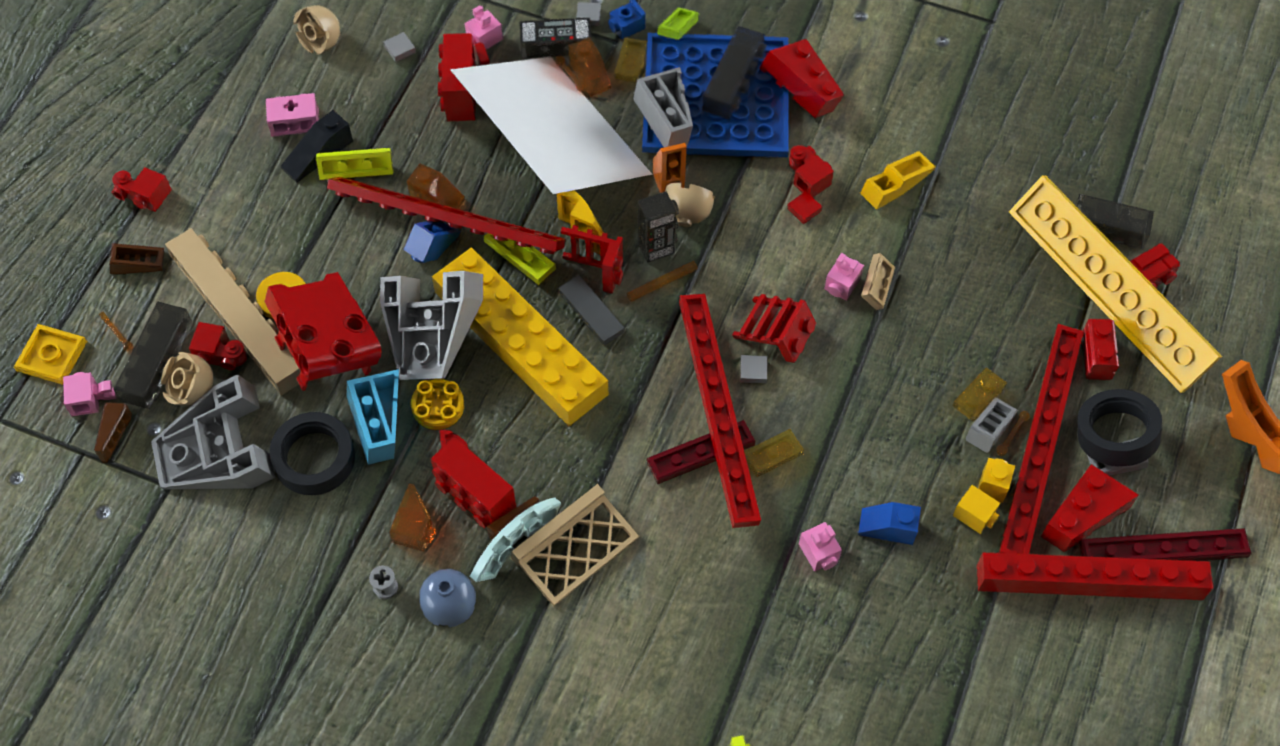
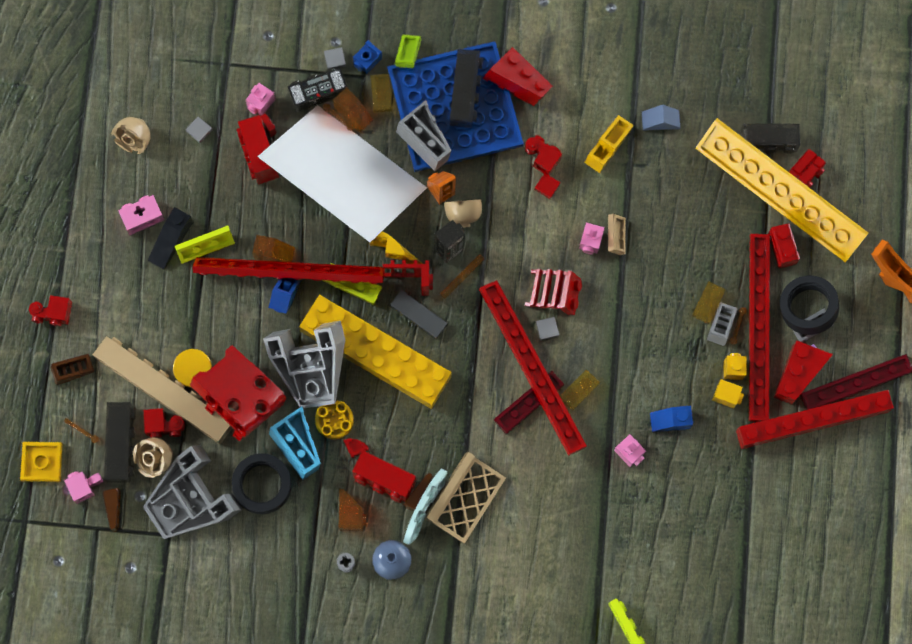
camera: 20 degrees left, 15 degrees up
none -> sand blue slope [641,105,680,131]

